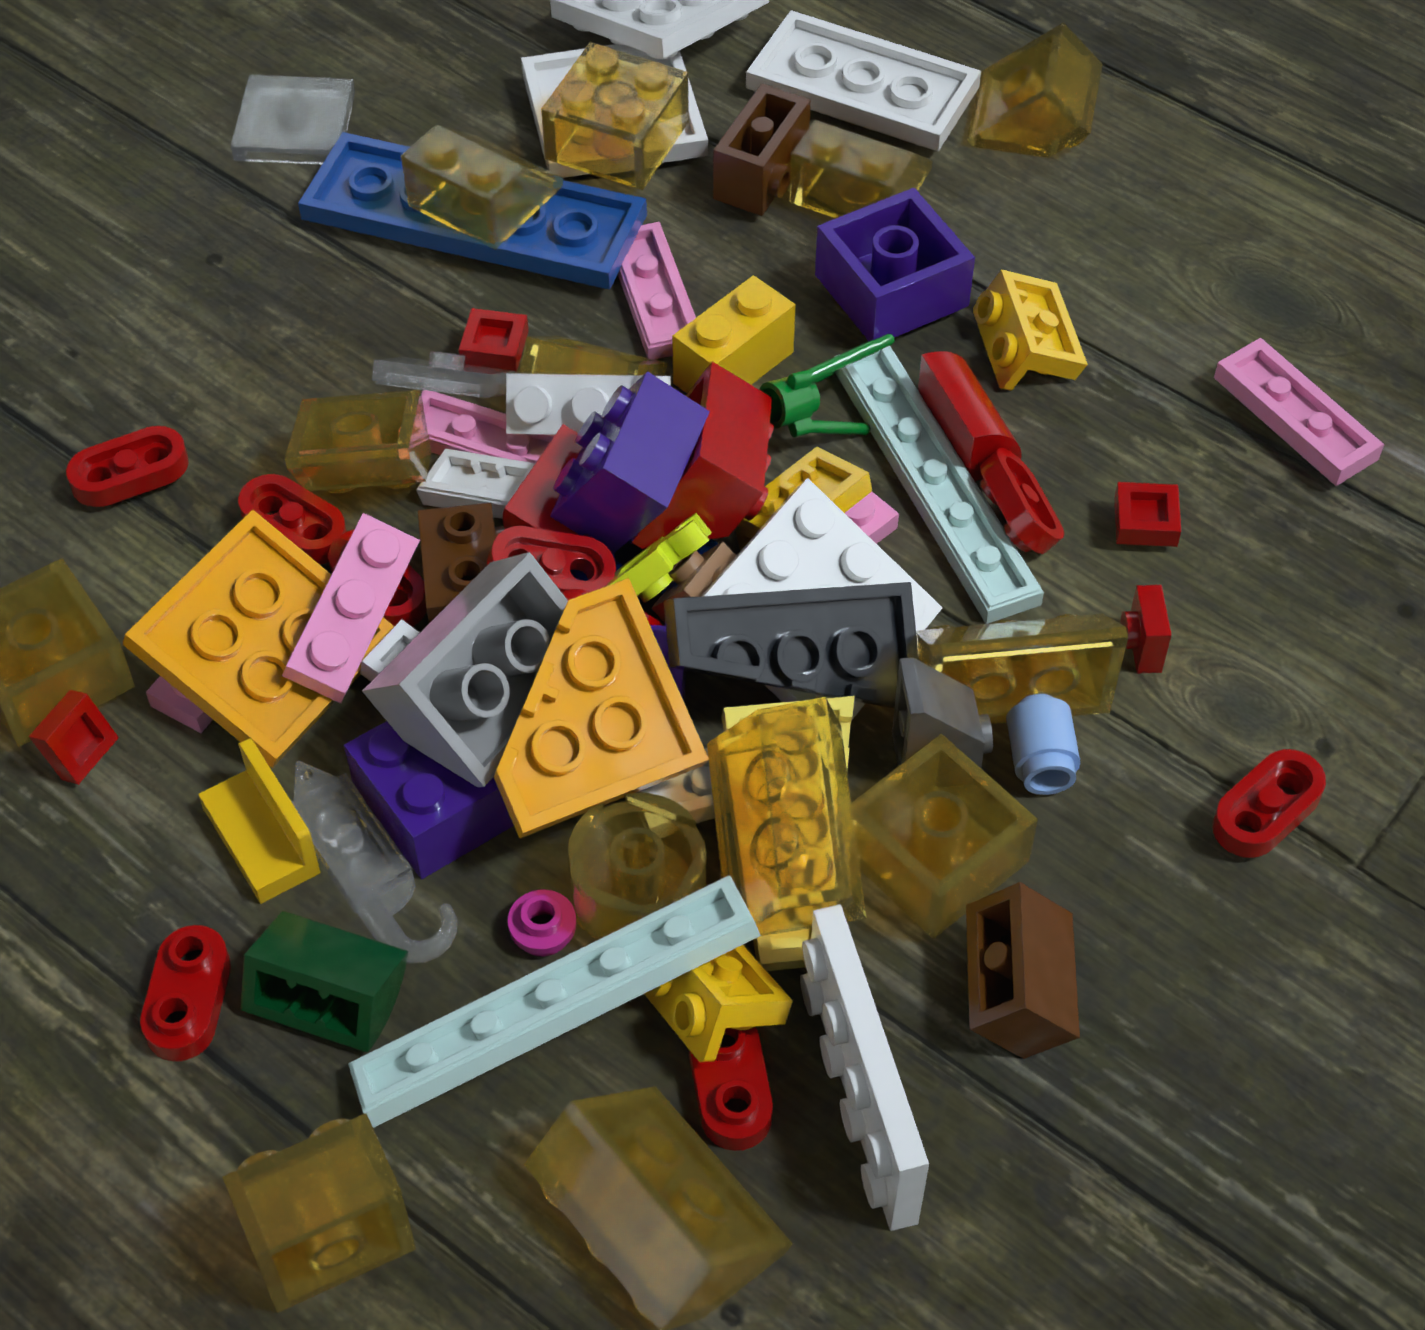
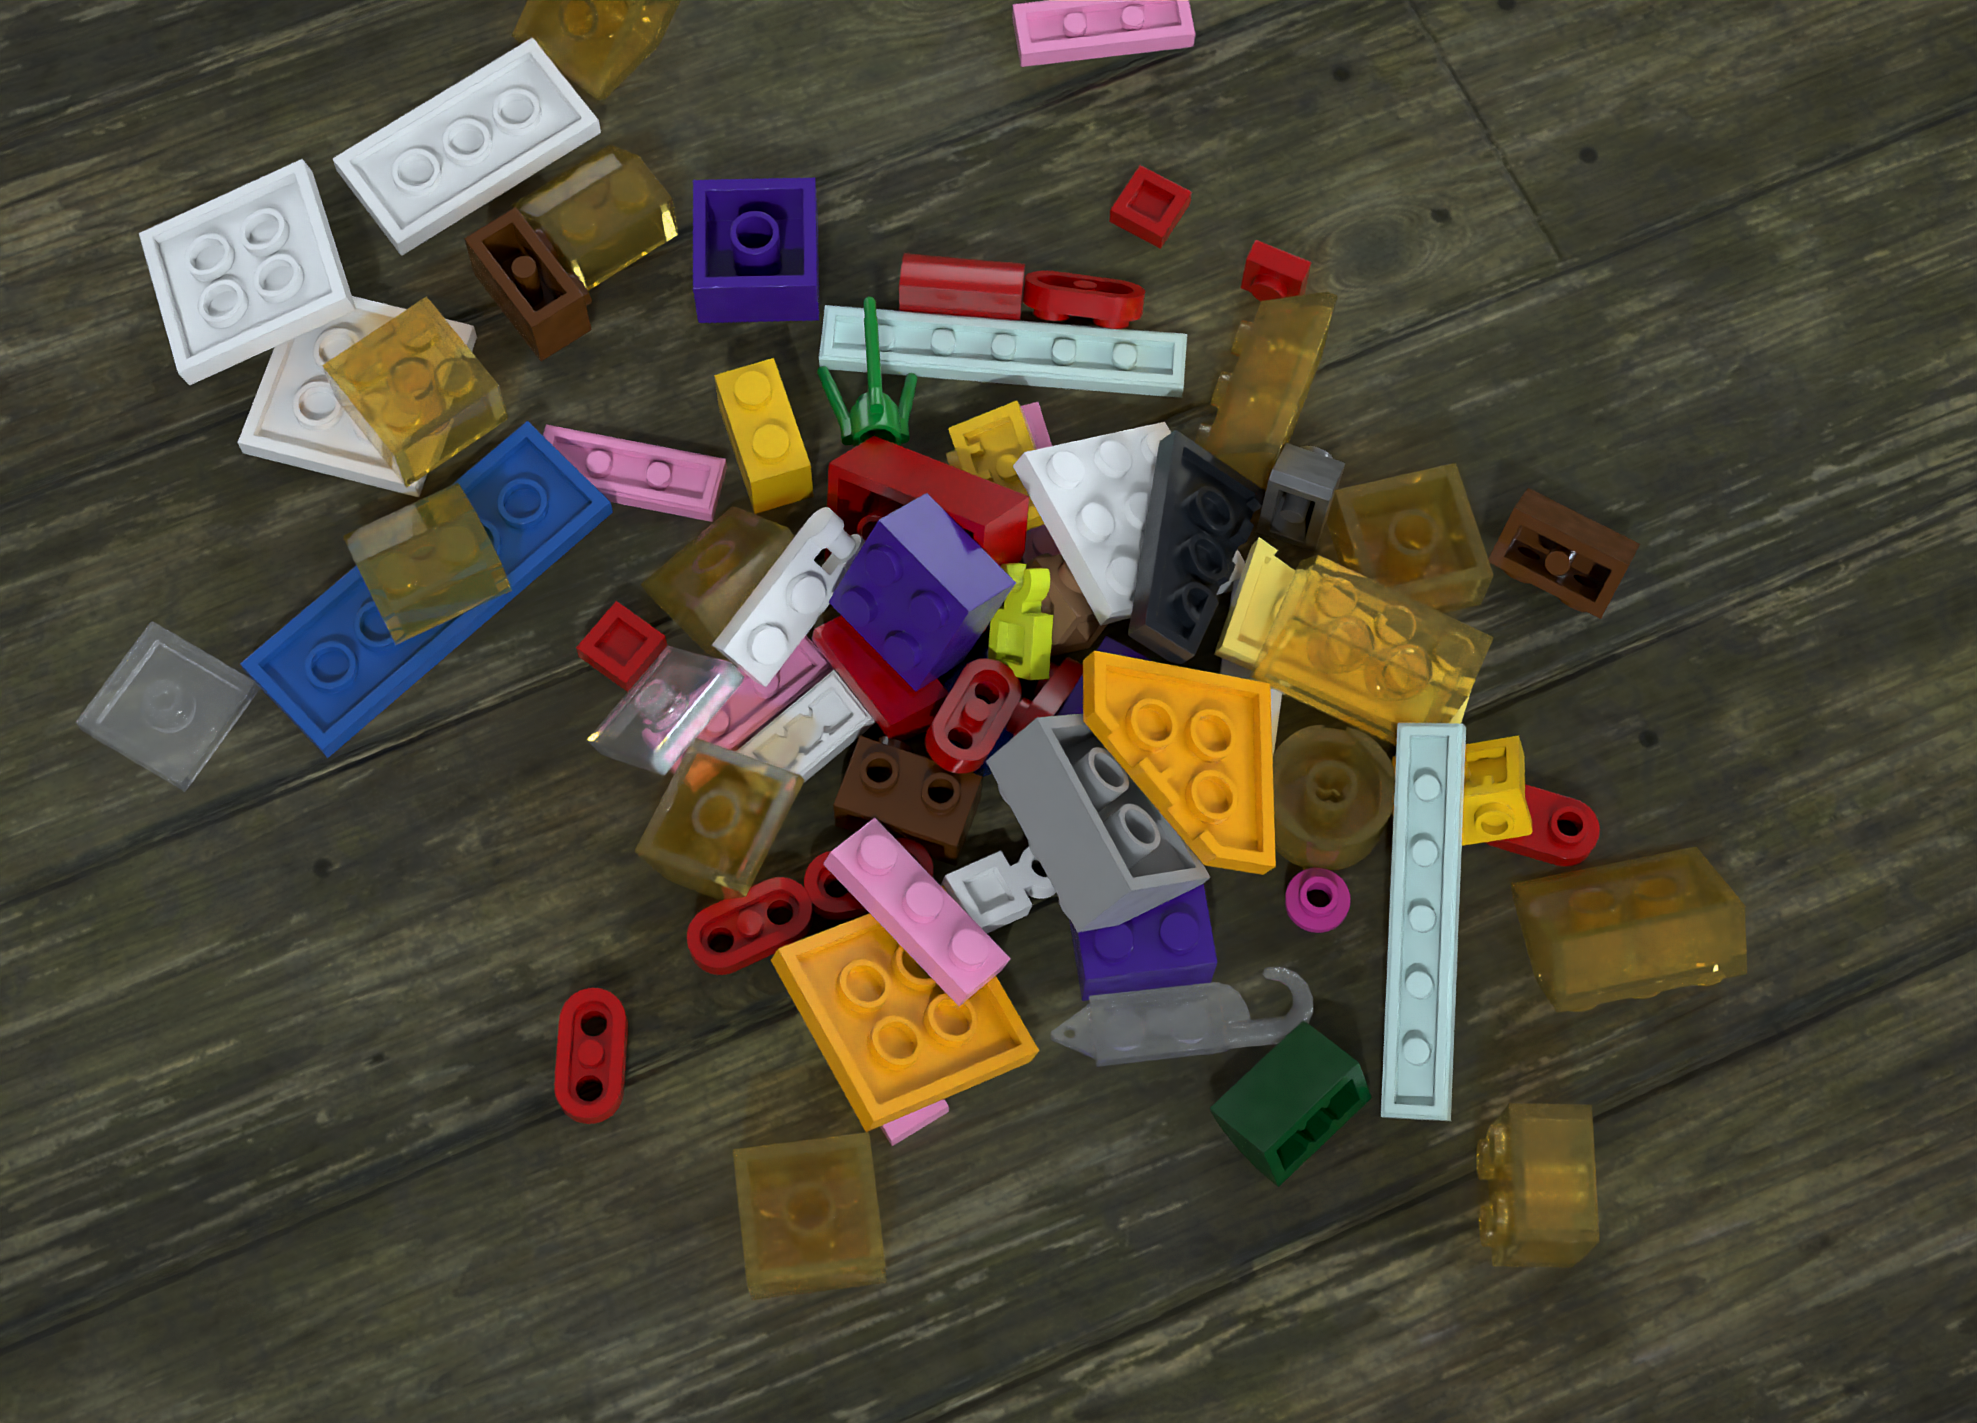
camera: 65 degrees left, 15 degrees up
red plate [28,690,119,785] -> none
red plate [140,925,231,1061] -> none
yellow panel [198,738,321,904] -> none
white plate [800,904,929,1231] -> none
yellow bracket [973,269,1088,391] -> none
light blue brick [1006,694,1081,795] -> none
red plate [1213,749,1326,858] -> none

